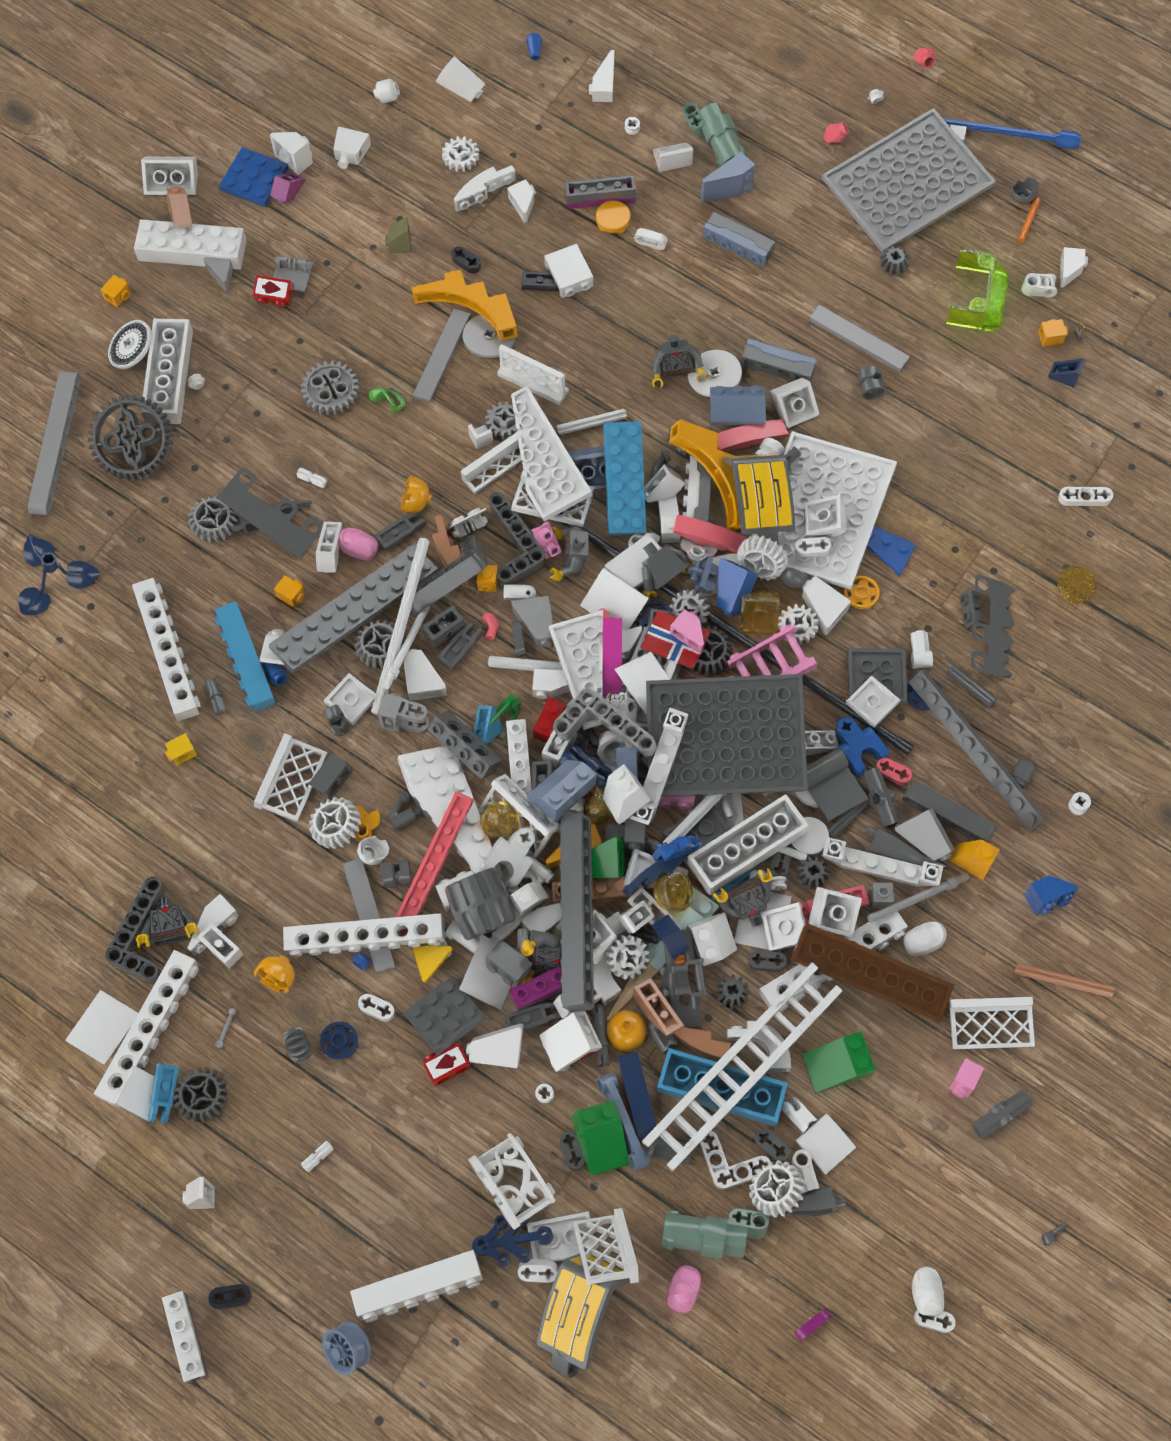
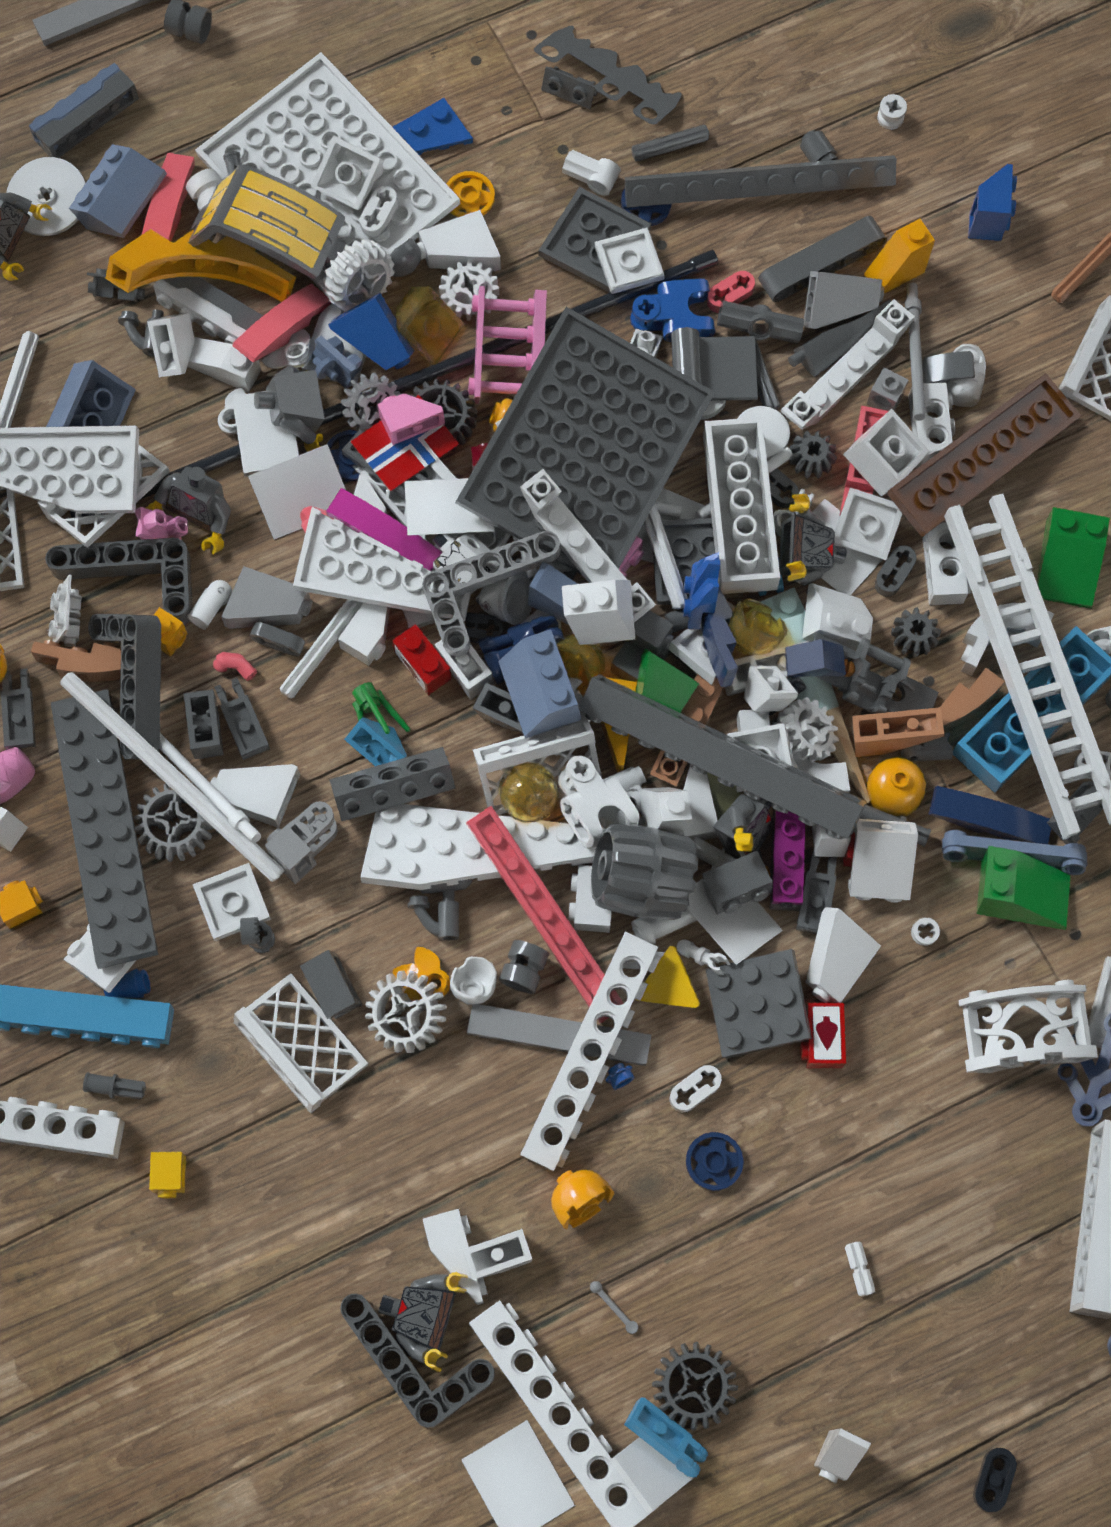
camera: 65 degrees left, 5 degrees up
dark grey gear [283,1026,312,1063] -> none
white piece [506,719,532,795] -> none
dark grey beam [560,1131,585,1171] -> none
dark azure brick [603,421,646,536] -> none
white slope [770,378,820,428] -> none
none -> white piece [677,939,730,975]
none -> dark grey panel [922,351,975,384]

